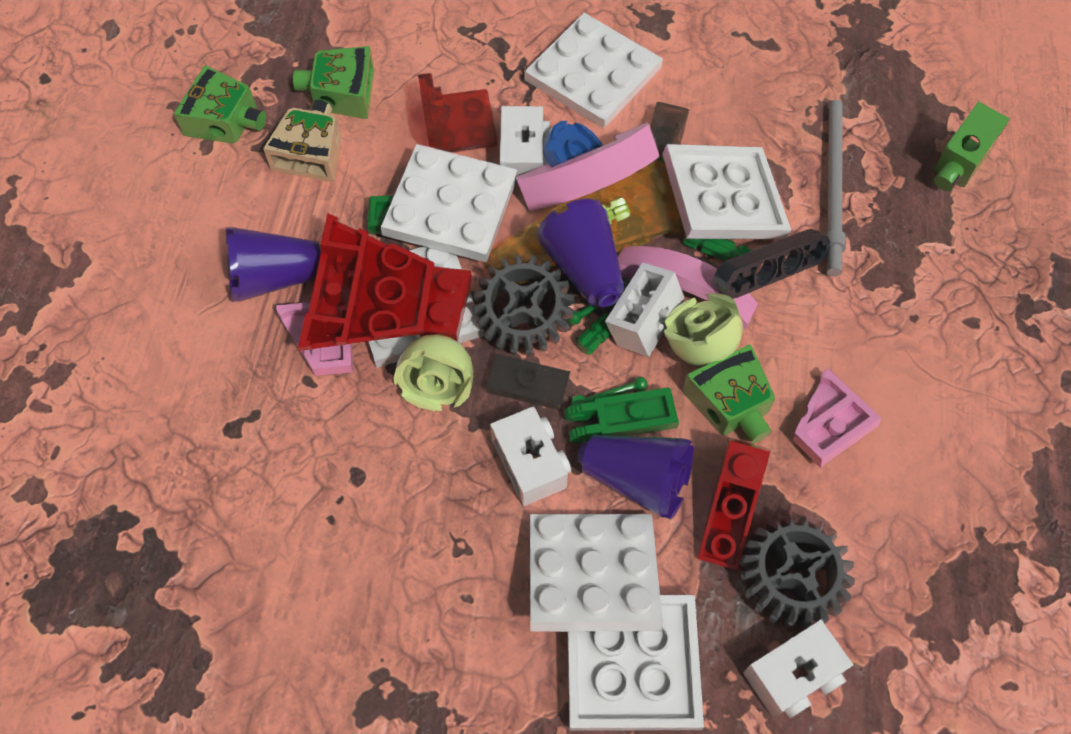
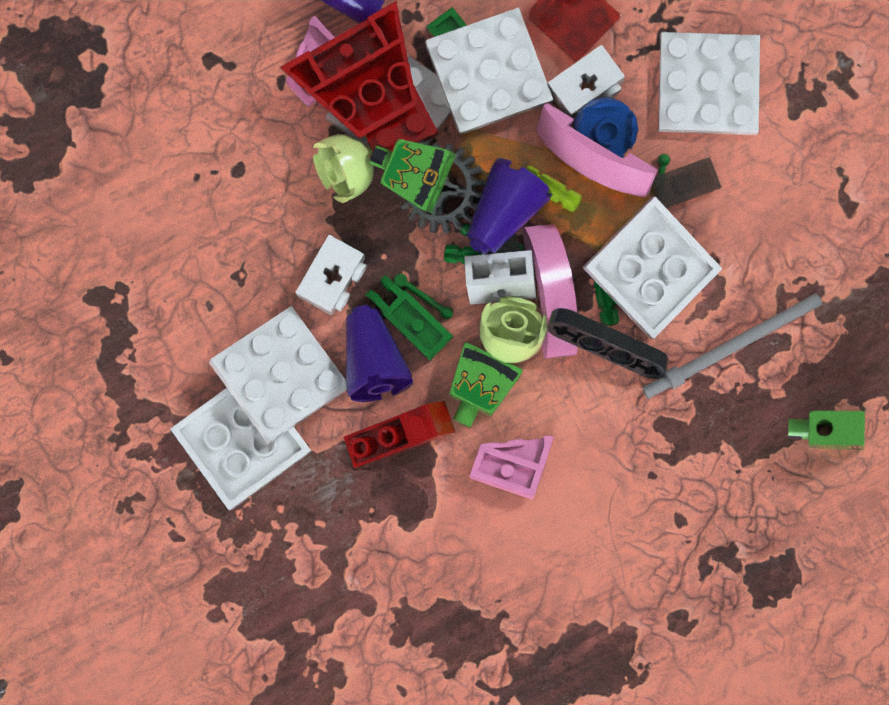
camera: 55 degrees right, 20 degrees up
clear smoke plate [486,354,570,411] -> none
dark grey gear [739,515,855,630] -> none
white brick [743,620,853,719] -> none
none -> torso [370,139,456,213]

